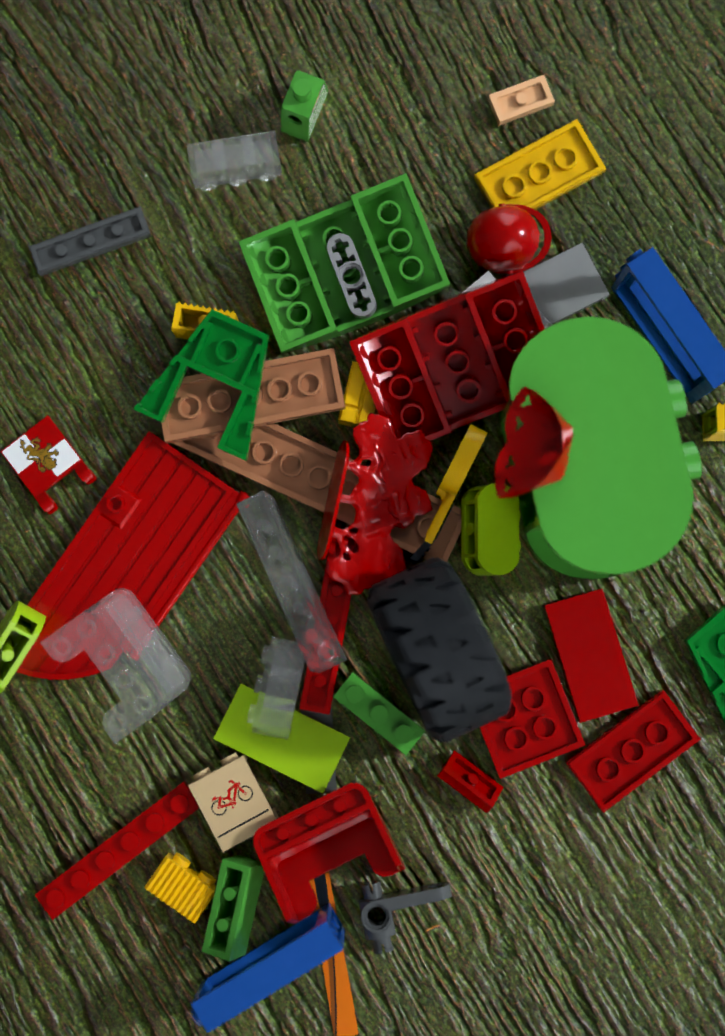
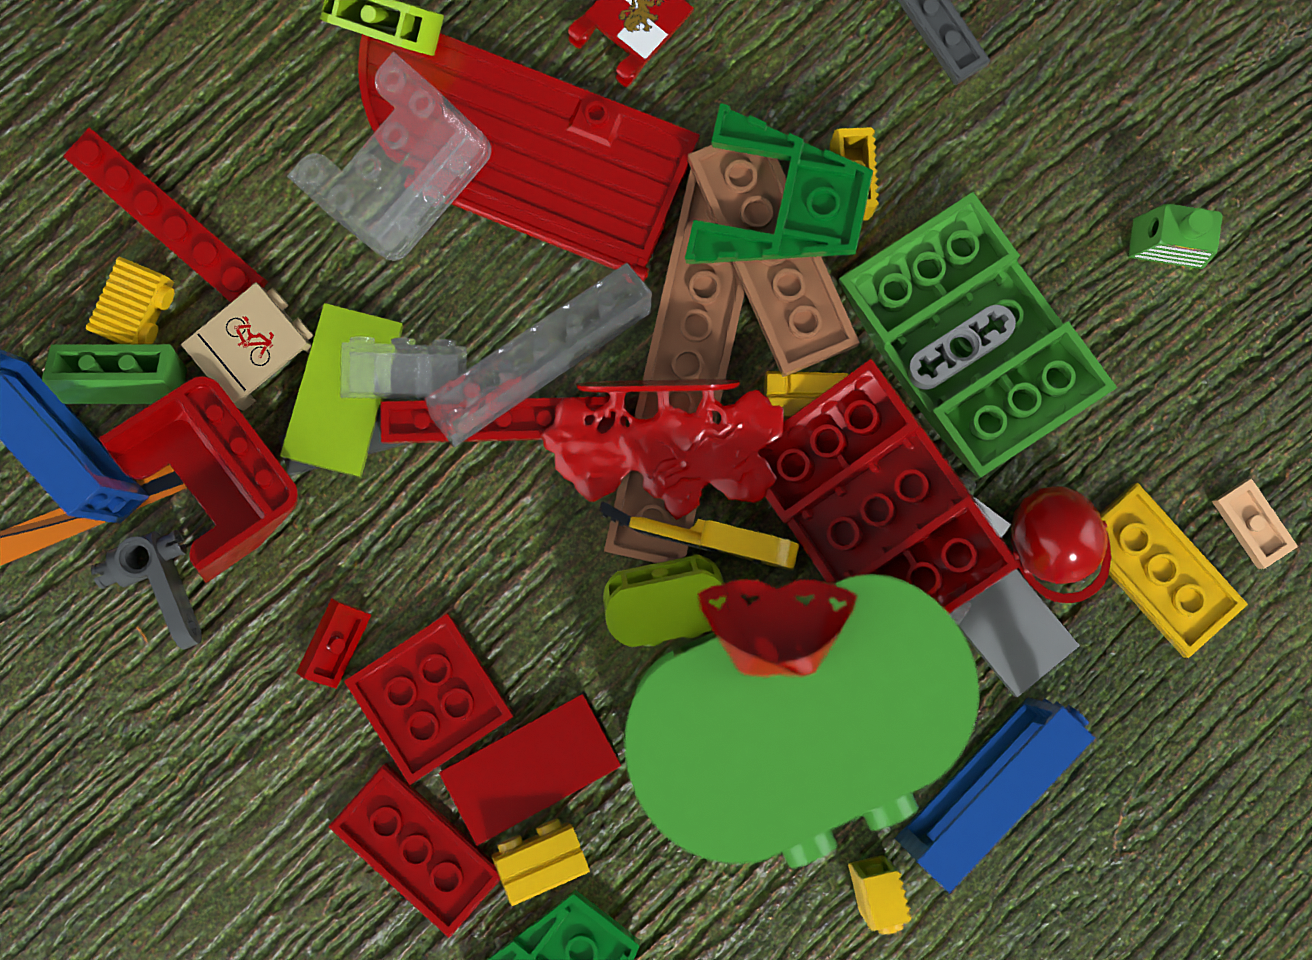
camera: 80 degrees right, 0 degrees up
clear brick [186,131,282,190] -> none
bright green brick [333,672,425,755] -> none
black tyre [367,557,512,743] -> none
none -> yellow brick [491,818,590,906]

